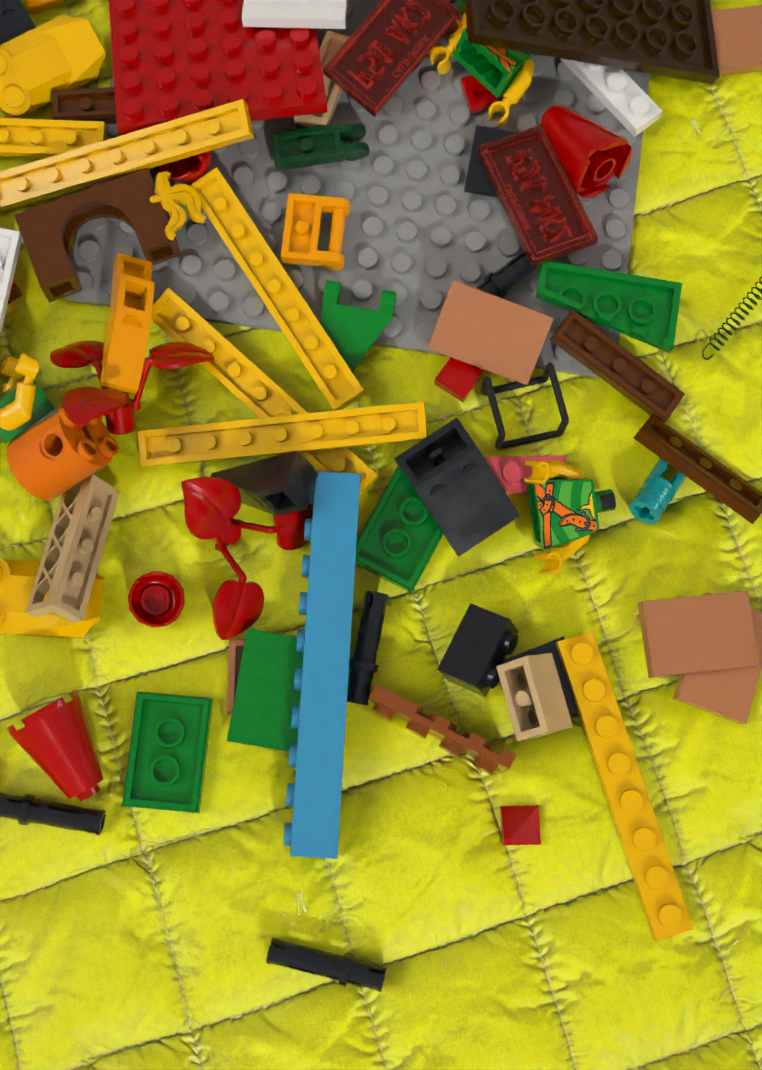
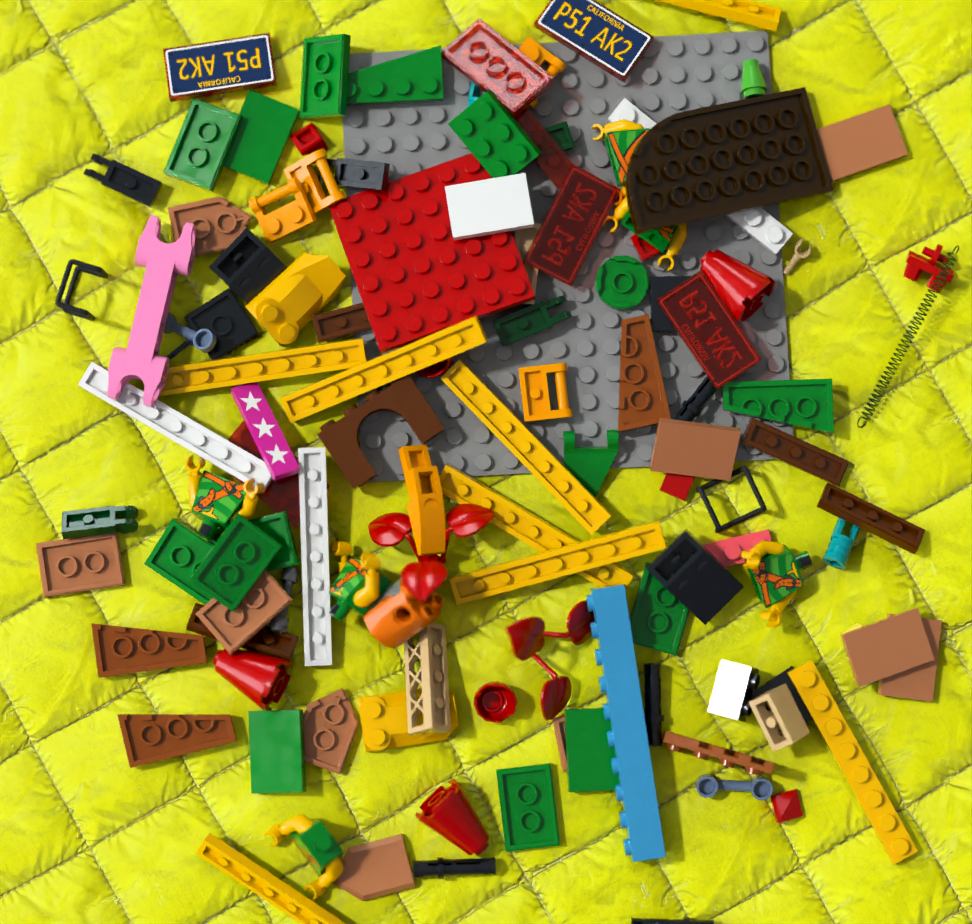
camera: 10 degrees left, 10 degrees up
yellow piece [150,171,206,240] -> none
black slope [211,450,318,516] -> none
none -> green tile [595,255,649,310]
none -> dark orange wing [618,314,671,432]
none -> sand blue bar [696,774,773,800]
none -> tan hand [783,238,812,275]

